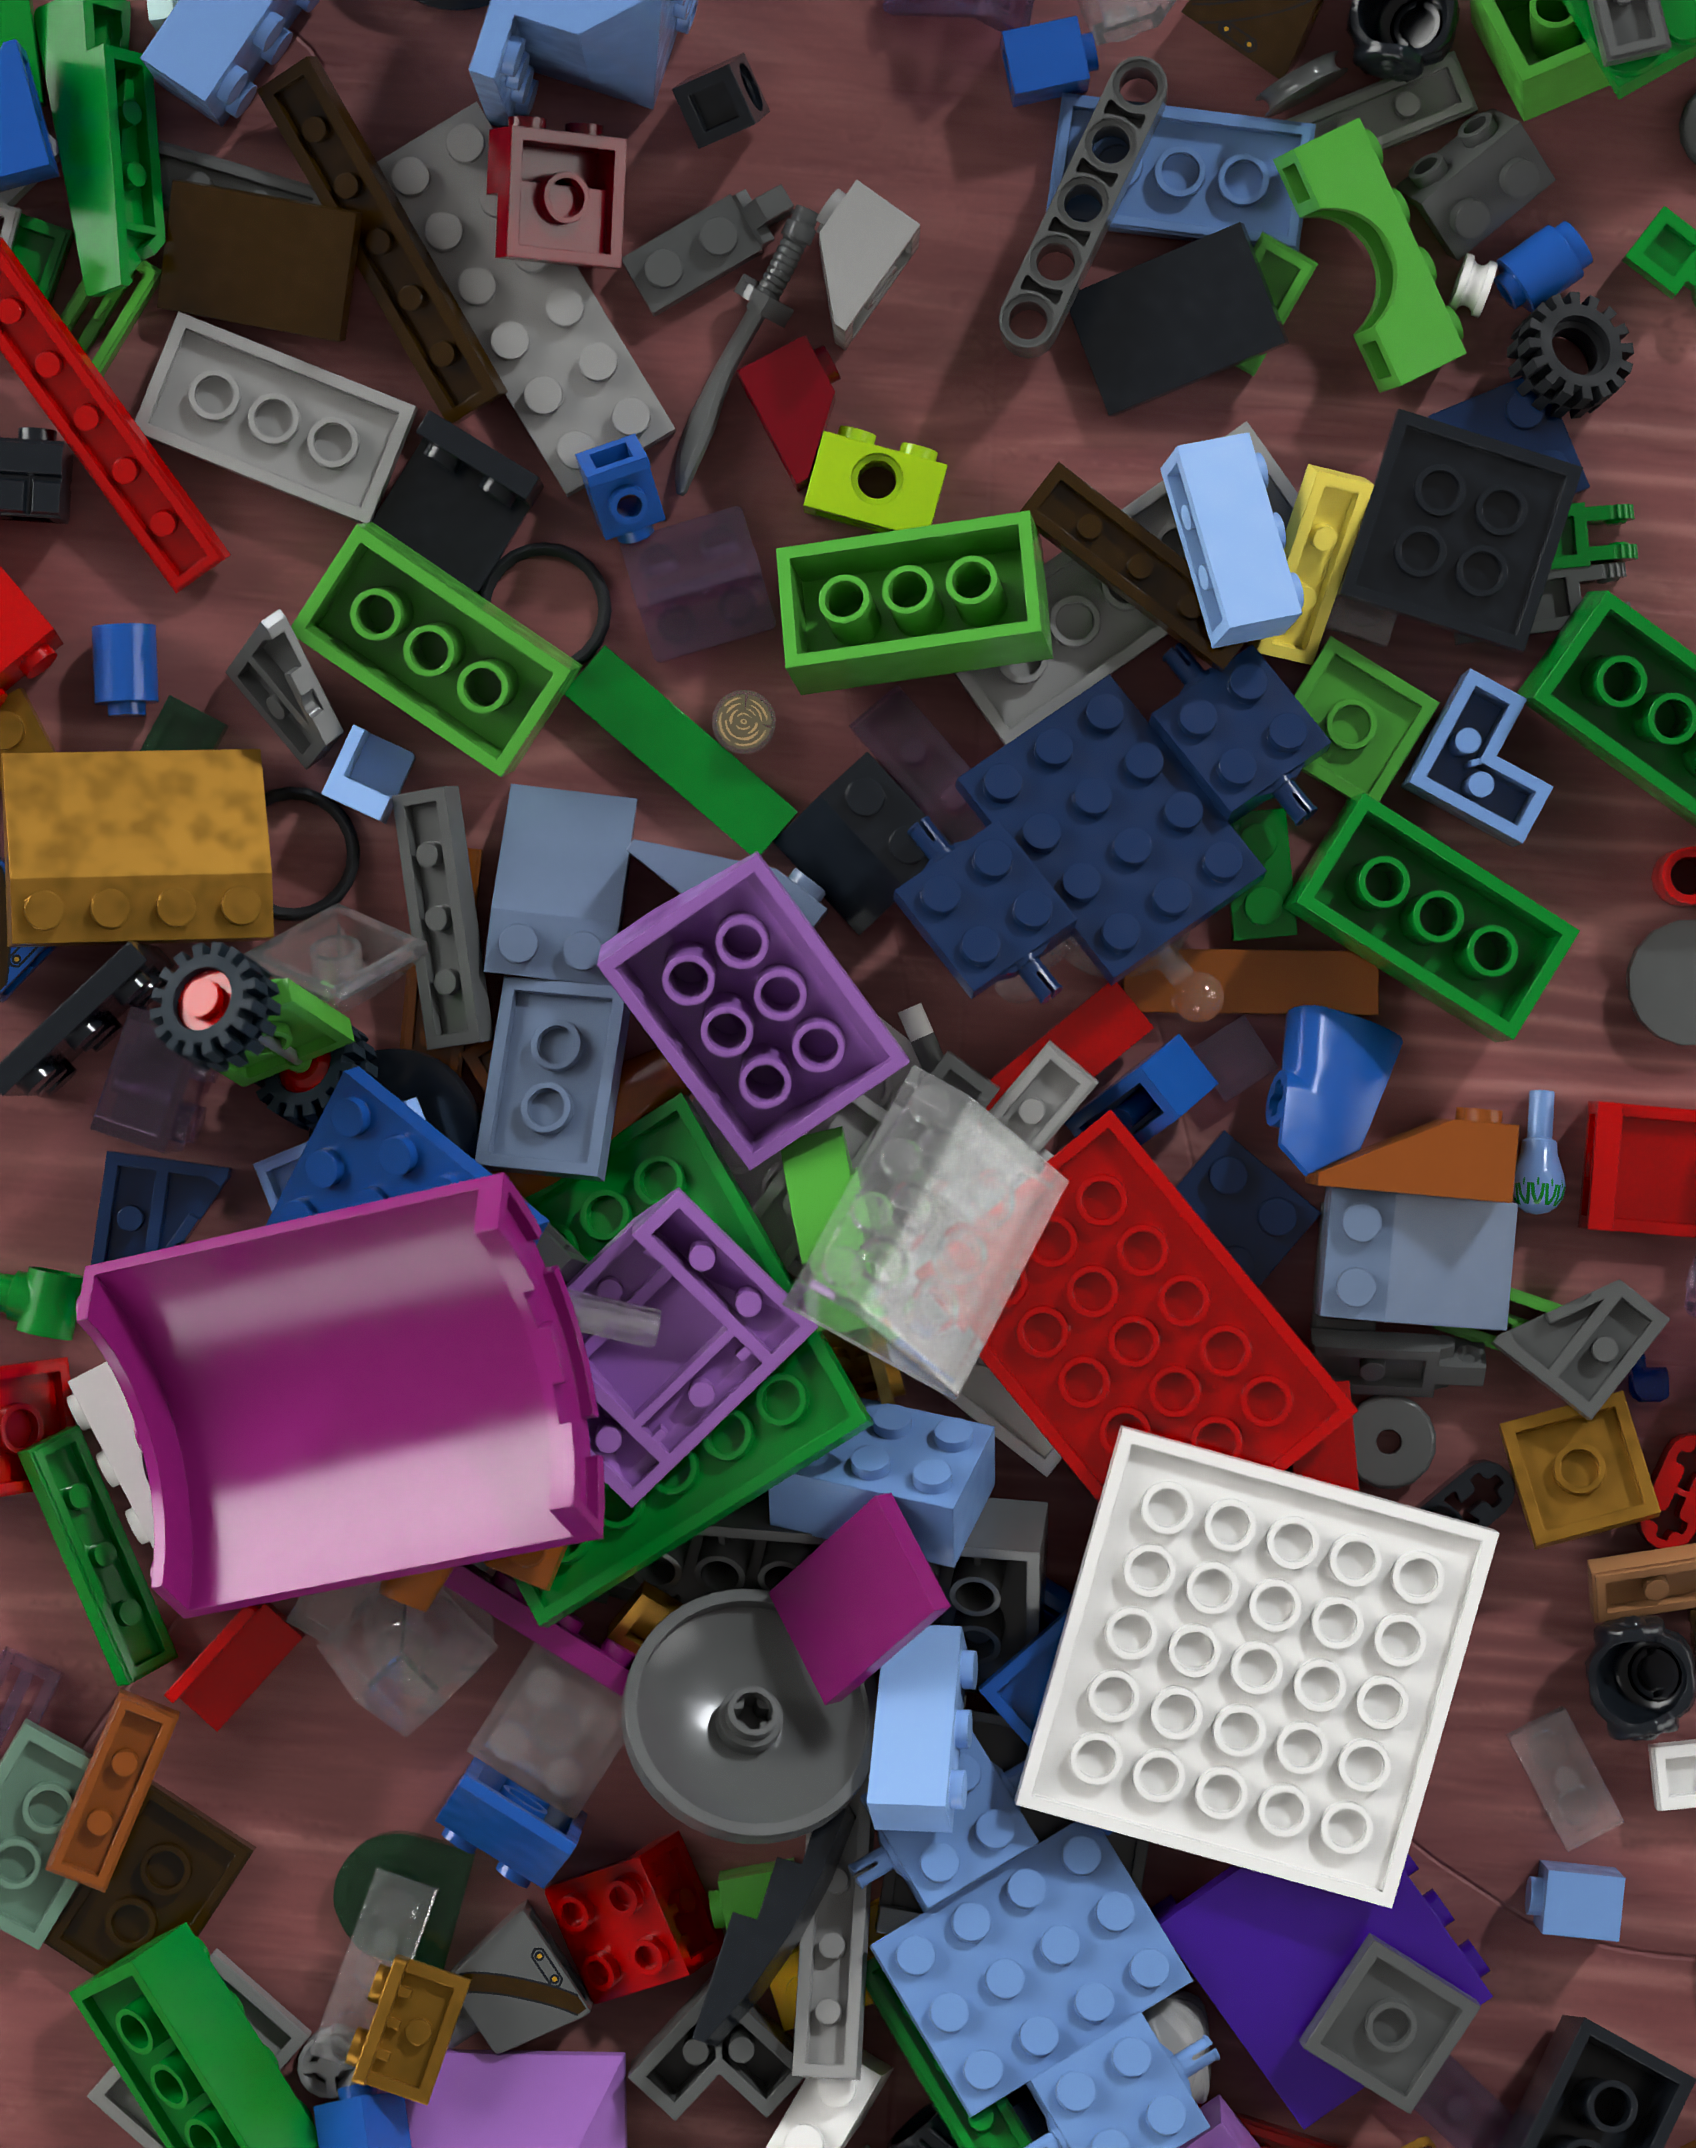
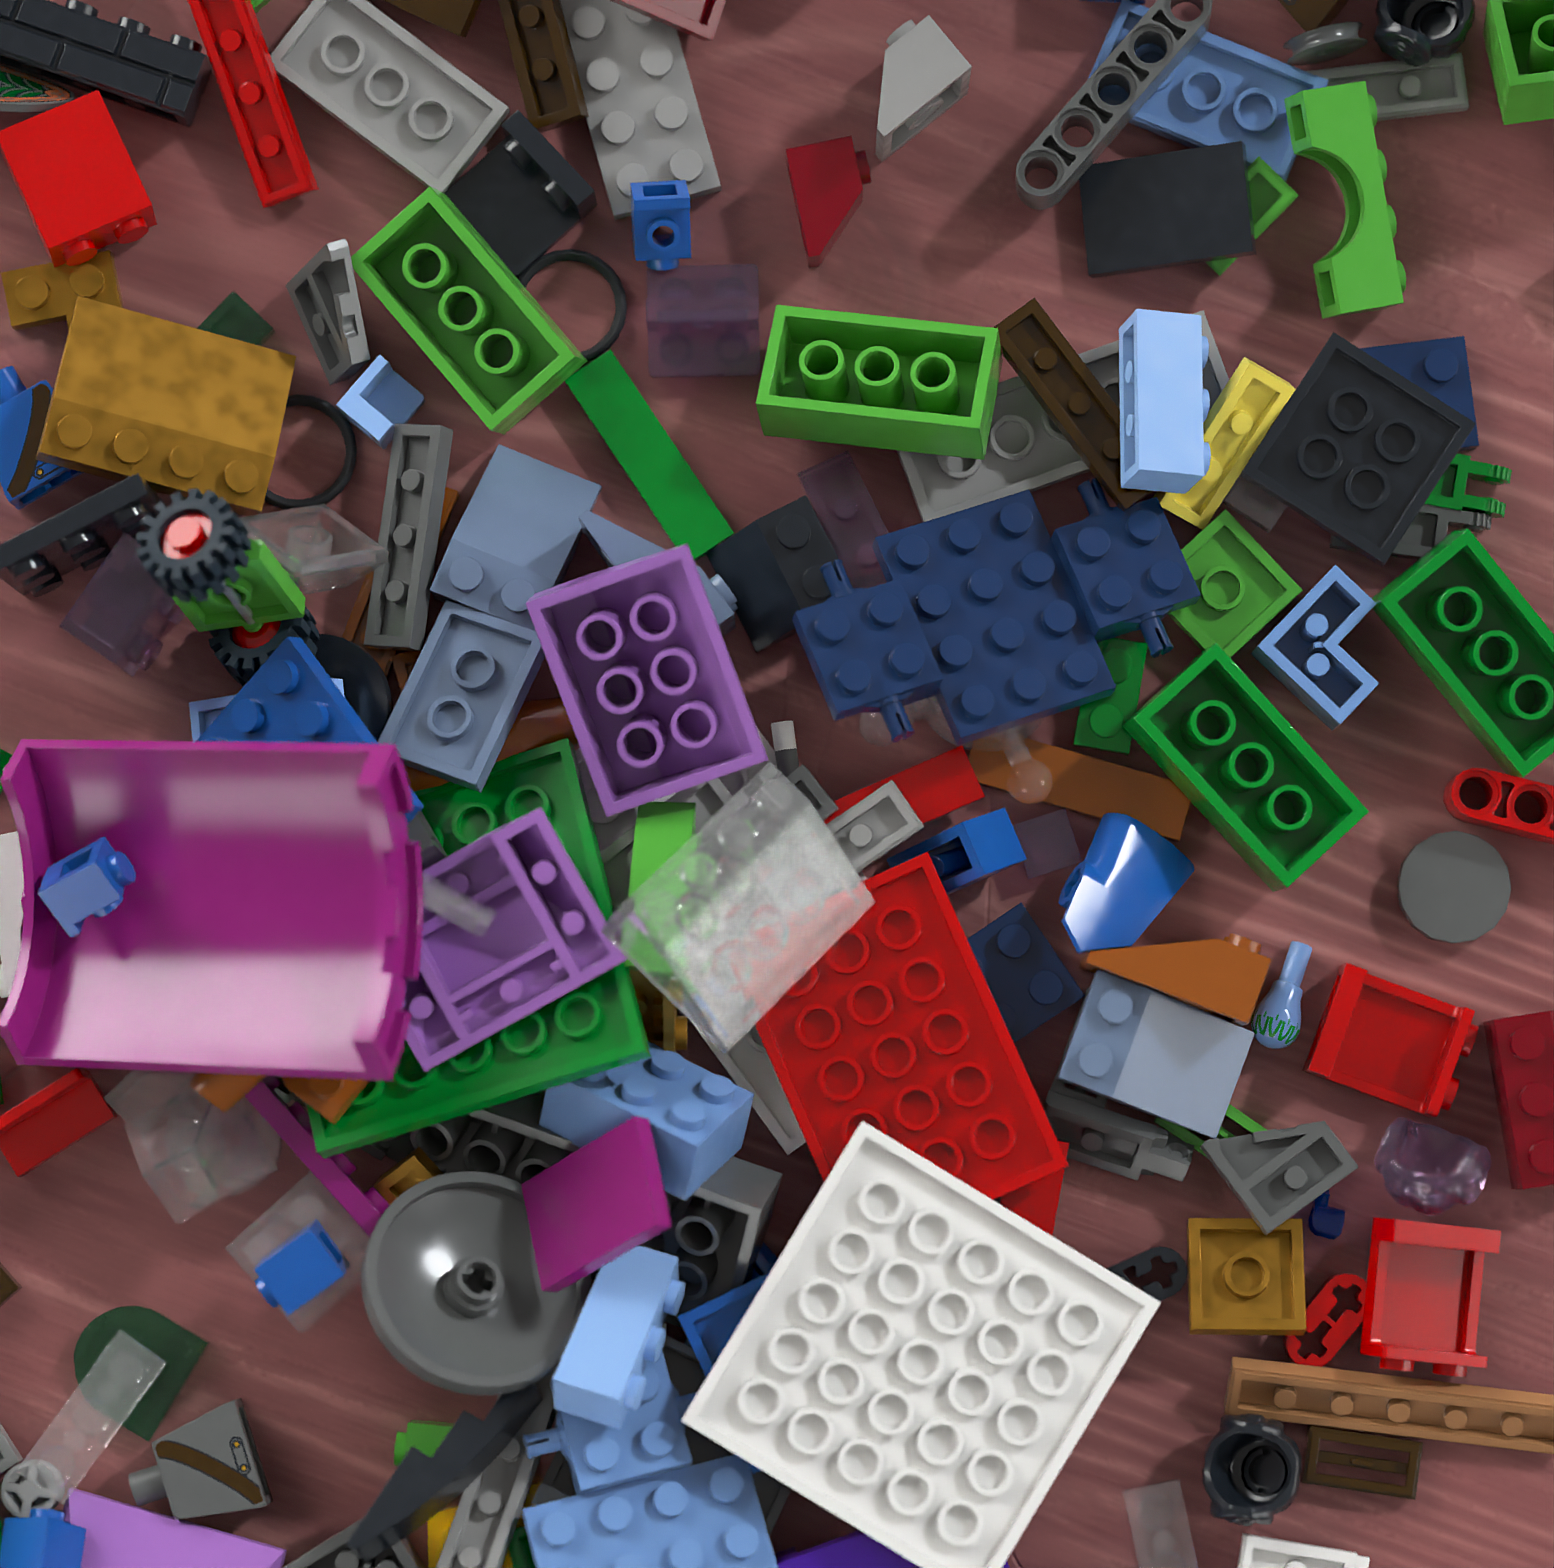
camera: 20 degrees right, 5 degrees down
dark blue wing [91,1150,232,1265] -> none
blue brick [92,623,159,717] -> none
pearl gold bracket [345,1954,472,2106] -> none
blue slope [435,1747,588,1889] -> none
red bracket [545,1830,725,2004] -> none
dark grey hinge [622,184,795,317] -> none
dark grey sword [675,205,819,496] -> none
tile [712,690,776,755] -> none
lime brick [803,425,948,533] -> none
dark grey piece [1353,1395,1436,1489] -> none
dark grey bracket [1395,108,1556,261] -> none
white bush [1448,253,1498,318] -> none
blue brick [1494,221,1593,313] -> none
black tyre [1507,292,1634,419] -> none
none -> blue brick [38,836,136,938]
none -> blue brick [254,1218,351,1316]

